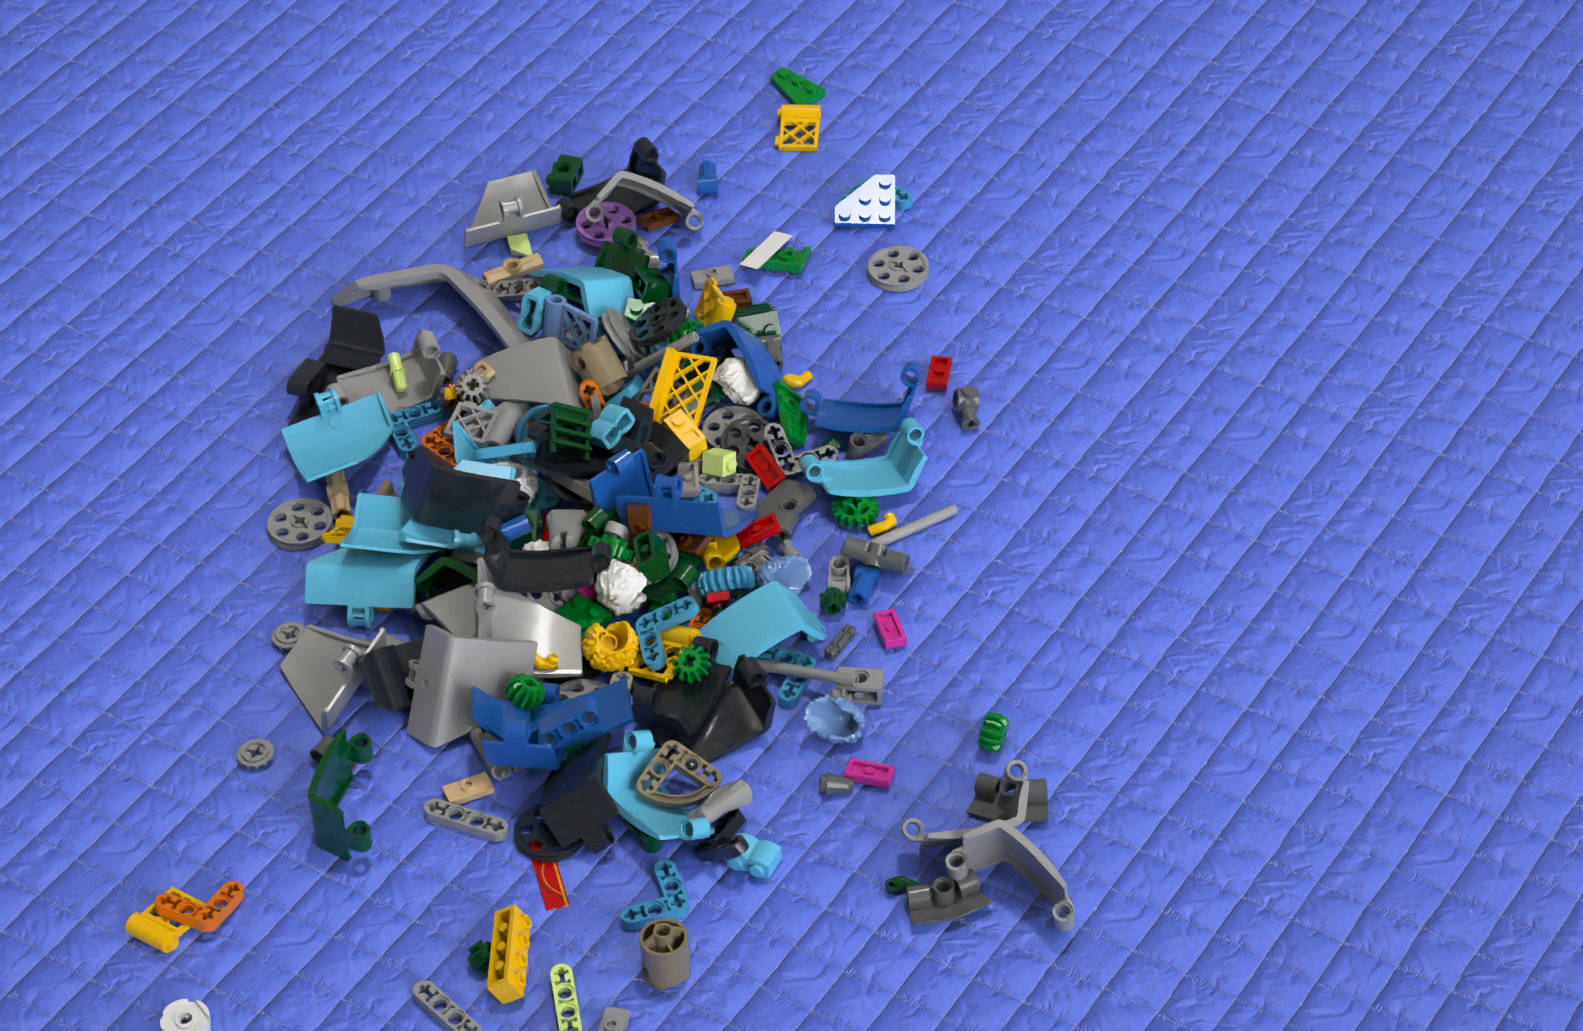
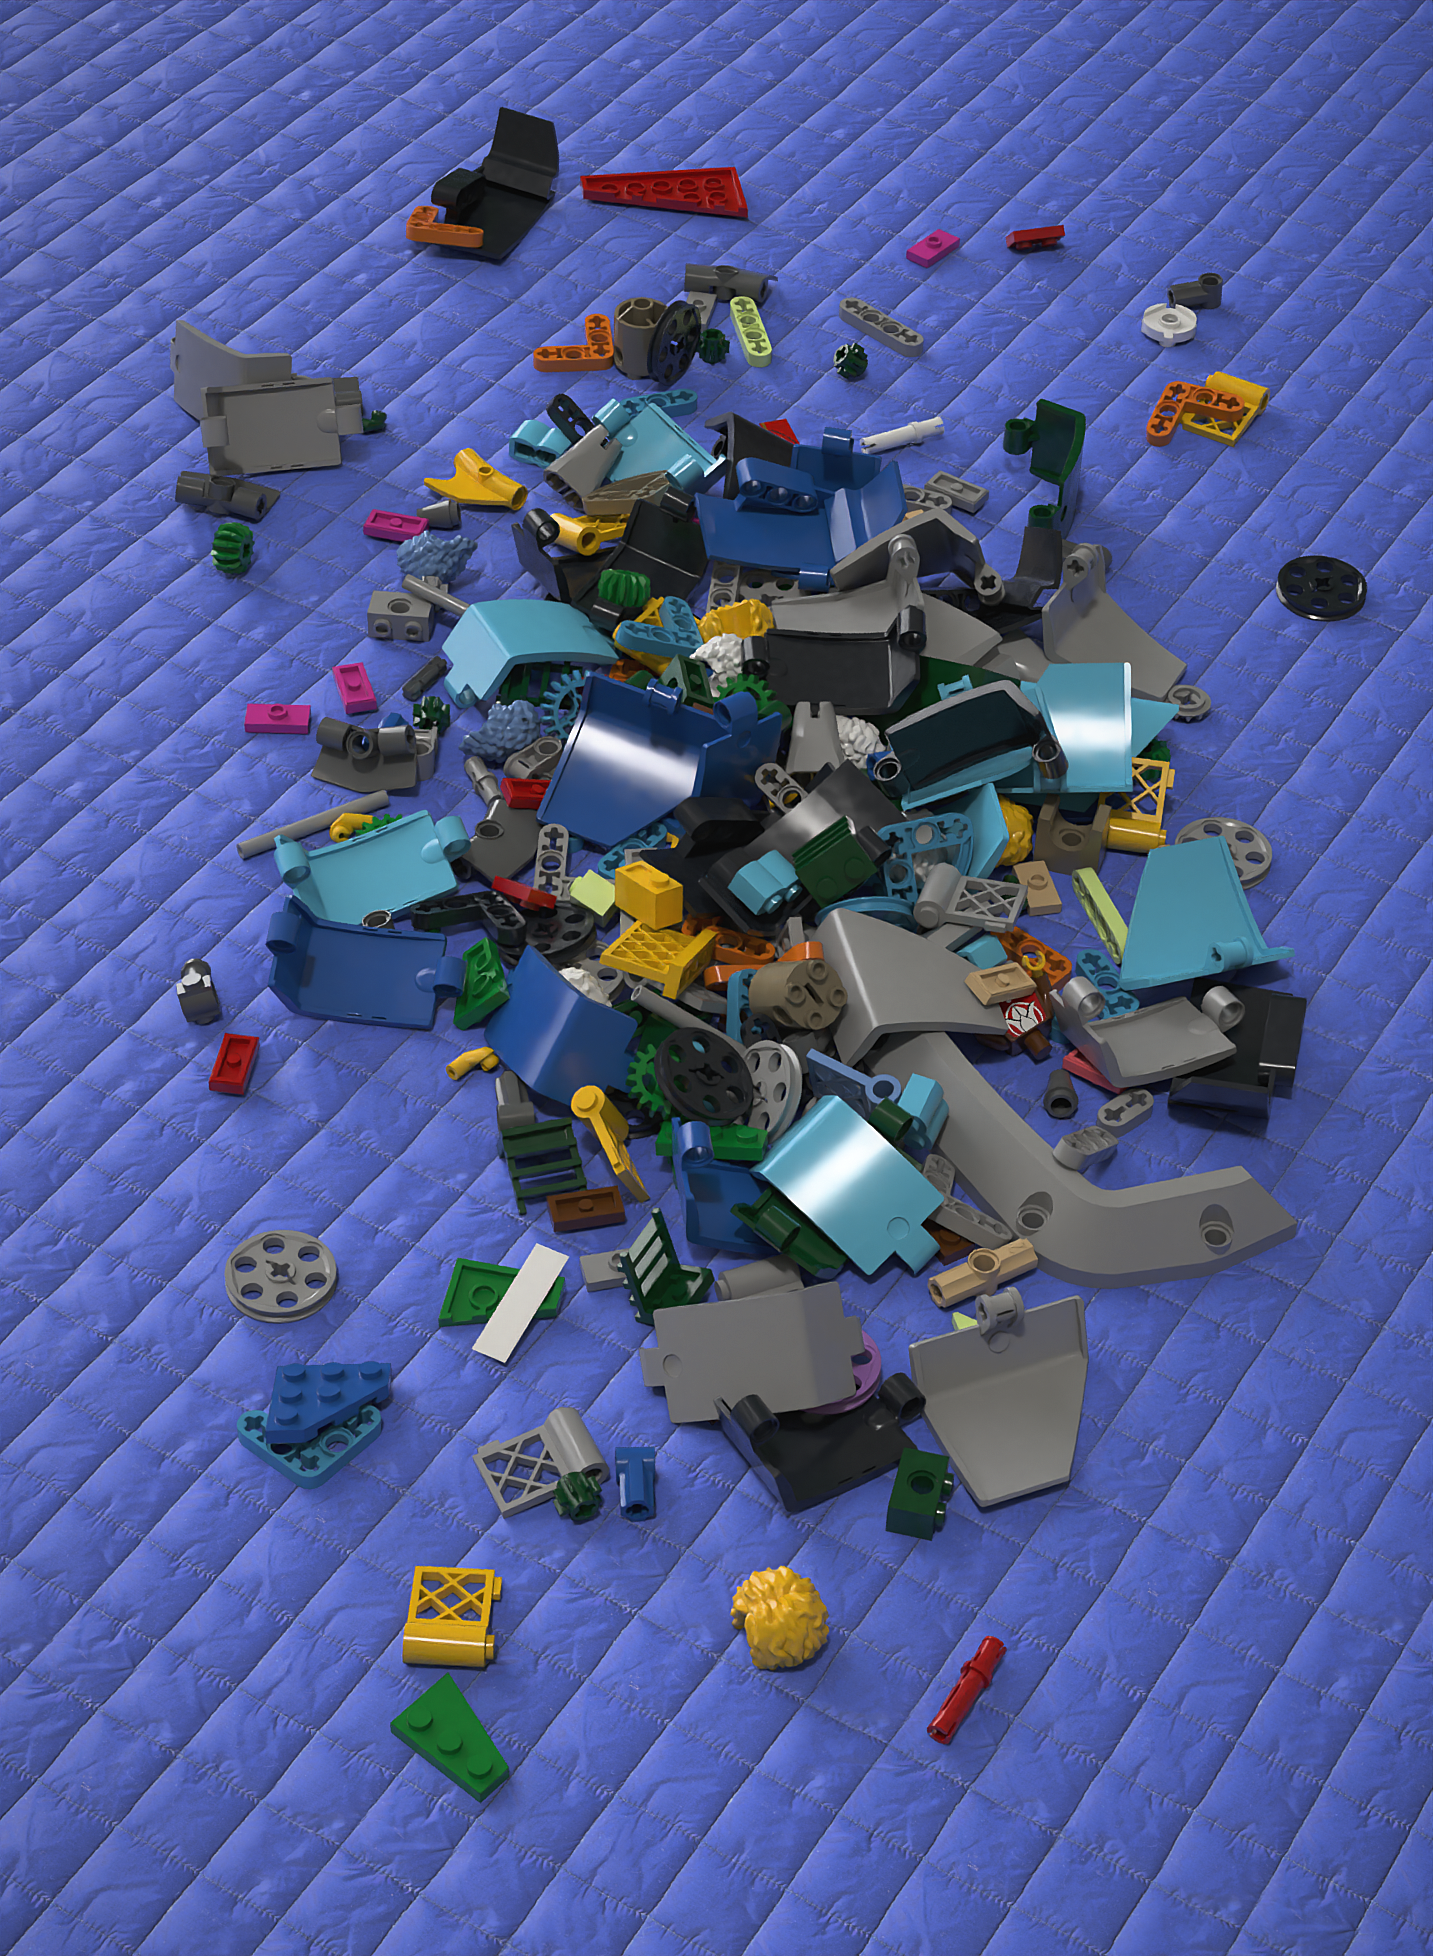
camera: 175 degrees right, 0 degrees up
light grey gear [237,739,275,769] -> none
yellowish green axle [387,352,408,393] -> none
light grey gear [454,368,491,404] -> none
yellow brick [487,904,532,1005] -> none
green gear [505,673,546,711] -> none
yellow arm [534,652,559,670] -> none
dark green brick [631,266,671,302] -> none
none -> dark pink plate [244,704,311,734]
none -> yellow pin [424,448,528,511]
none -> light grey piece [472,1407,610,1519]
none -> orange beam [533,314,614,372]
none -> yellow piece [550,513,630,555]
none -> dark green gear [553,1472,602,1521]
none -> dark green plate [616,1207,715,1325]
none -> black wedge [647,300,701,386]
none -> dark green gear [696,329,730,364]
none -> yellow hair [730,1566,829,1671]
none -> white pin [860,416,944,454]
none -> light grey plate [924,471,989,513]
none -> red pin [927,1636,1007,1744]
none -> light grey beam [1052,1126,1119,1170]
none -> yellowish green beam [1072,867,1128,964]
none -> black wedge [1276,555,1367,622]

